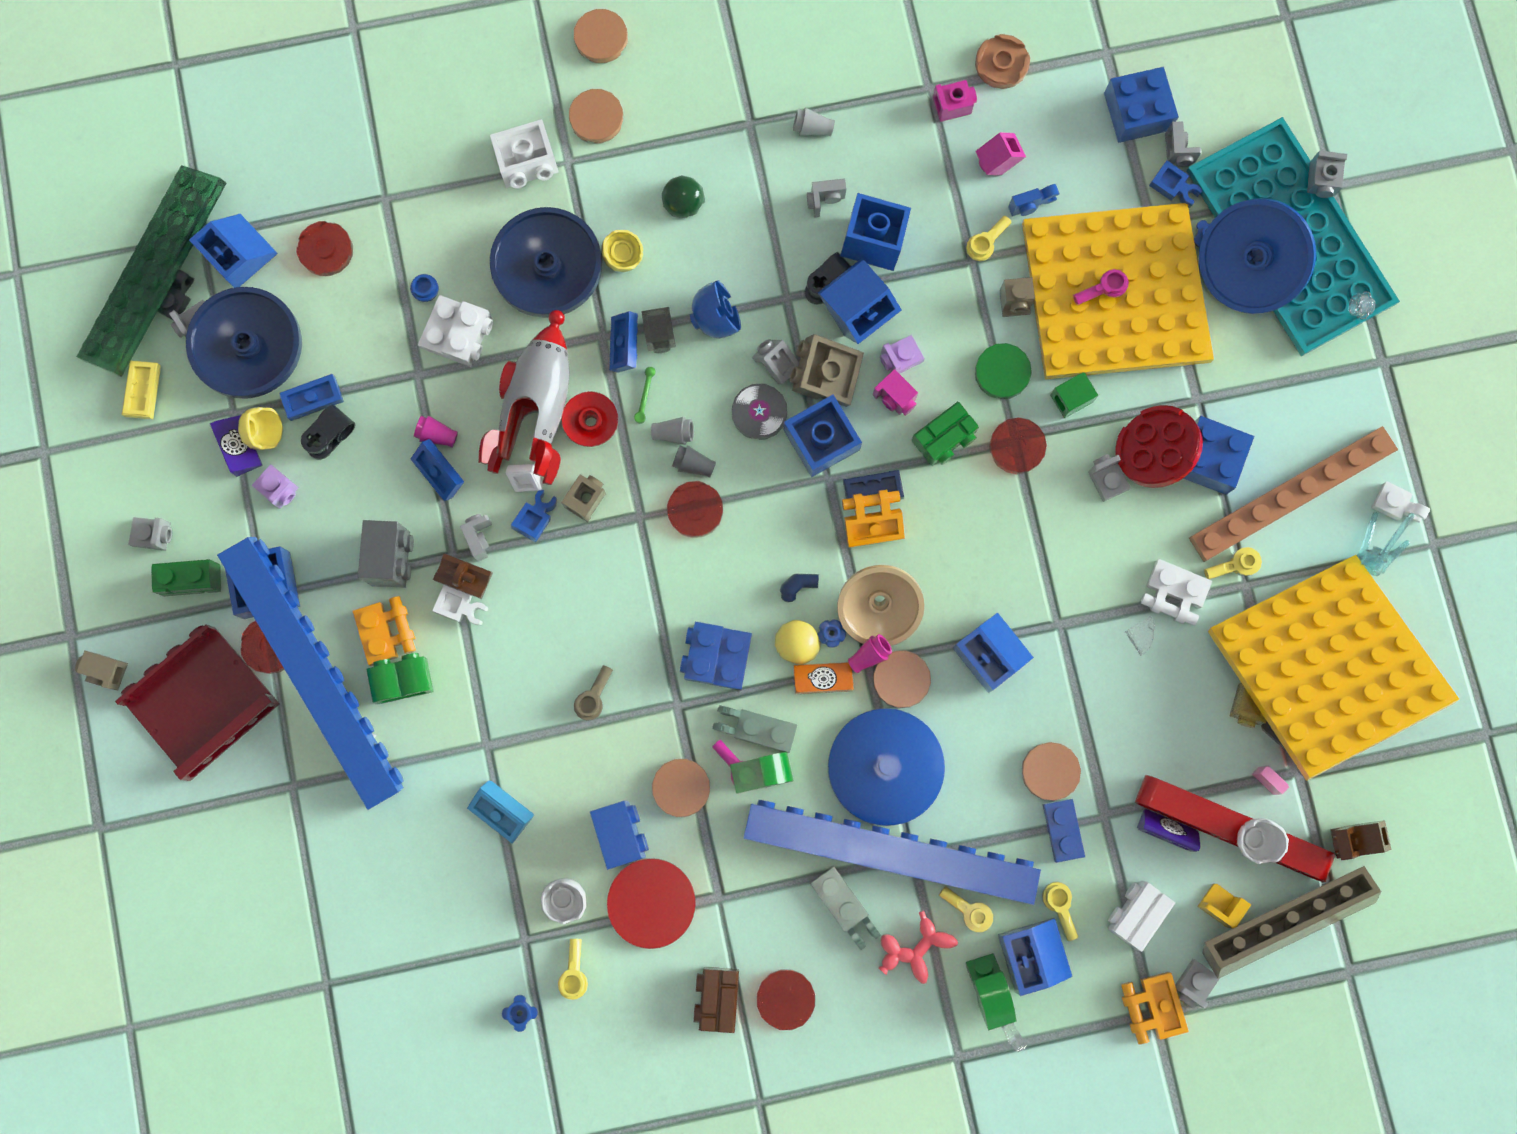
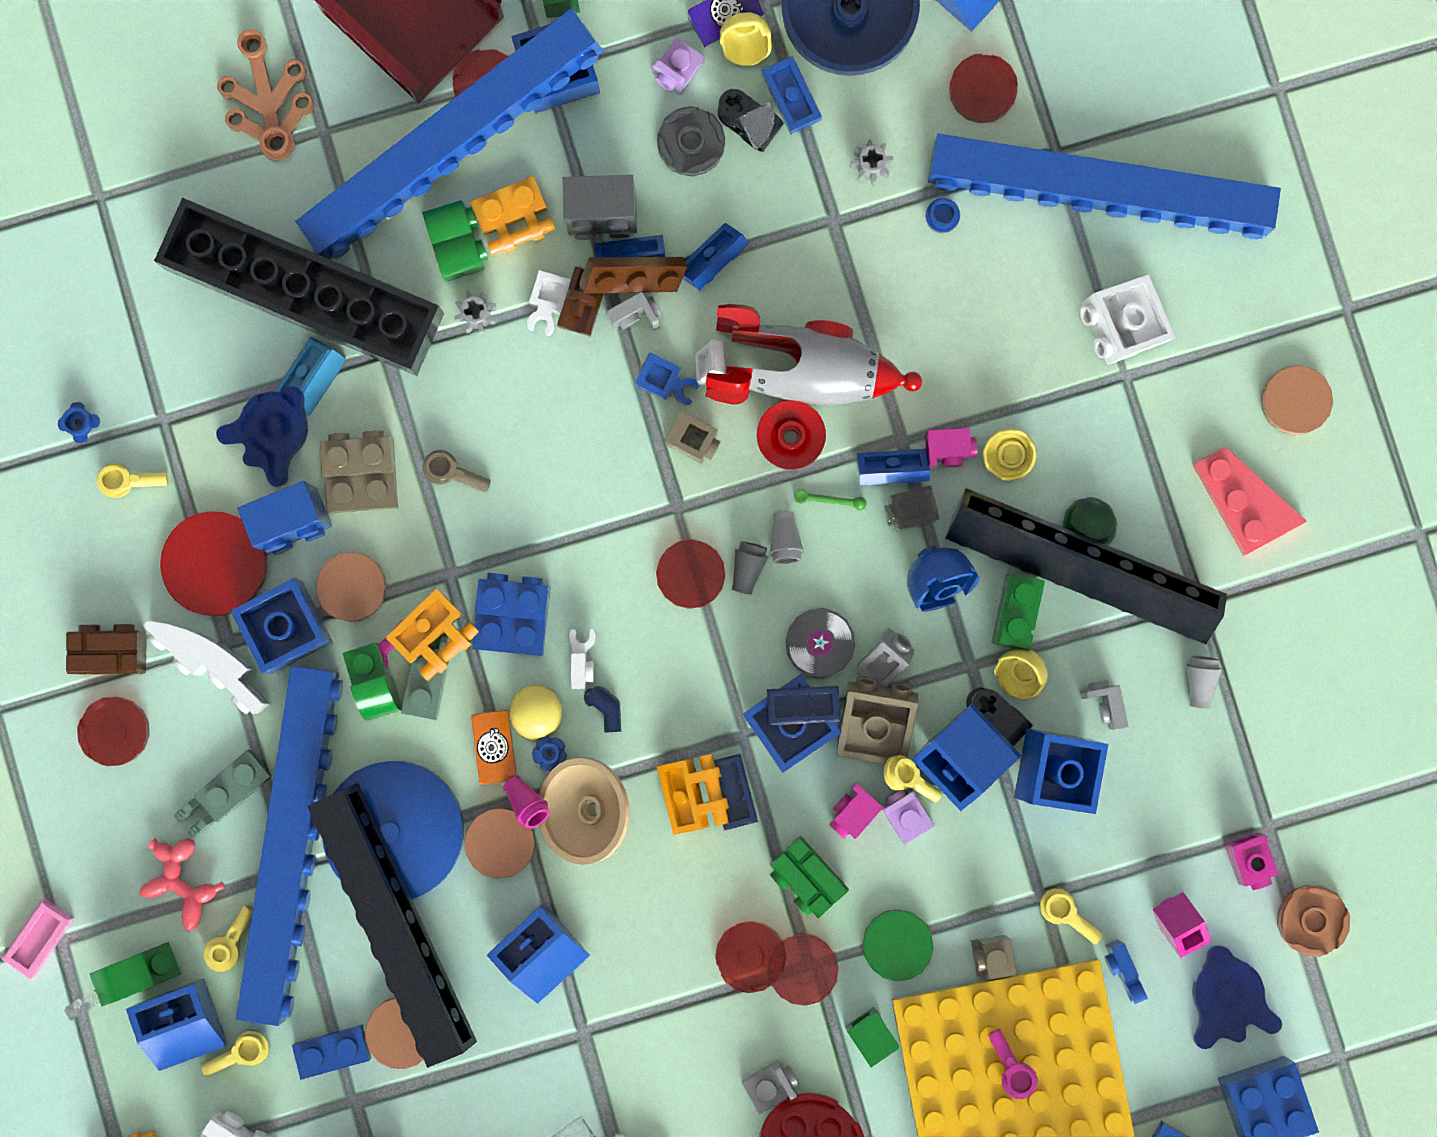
camera: 85 degrees right, 5 degrees up
dark pink cone [414,416,458,448] -> none
white plate [418,295,493,367] -> none
dark blue dish [490,207,602,318] -> none
white hair [541,878,586,924] -> none
nougat tile [569,89,623,143] -> none
none -> bright pink tile [2,899,74,979]
none -> white slope [143,621,270,714]
none -> black brick [154,197,444,376]
none -> clear blue tile [216,387,308,487]
none -> nougat plant [217,29,315,161]
none -> blue brick [231,578,333,674]
none -> black brick [307,783,477,1068]
none -> dark tan plate [320,430,398,514]
none -> light orange plate [385,588,479,681]
none -> light grey gear [454,291,497,335]
none -> white plate [569,629,597,689]
none -> reddish brown plate [579,257,688,294]
none -> blue plate [595,235,666,258]
none -> dark grey tile [657,106,725,177]
none -> clear red tile [715,921,787,993]
none -> clear tile [739,101,775,150]
none -> dark blue plate [767,686,841,725]
none -> light grey gear [850,139,893,186]
none -> light yellow plate [883,755,942,802]
none -> dark pink brick [924,428,977,469]
none -> blue brick [928,133,1281,239]
none -> black brick [945,488,1227,644]
none -> green brick [991,573,1045,650]
none -> light yellow hair [994,648,1048,700]
none -> clear blue tile [1192,945,1282,1049]
none -> coral wing [1193,447,1307,556]

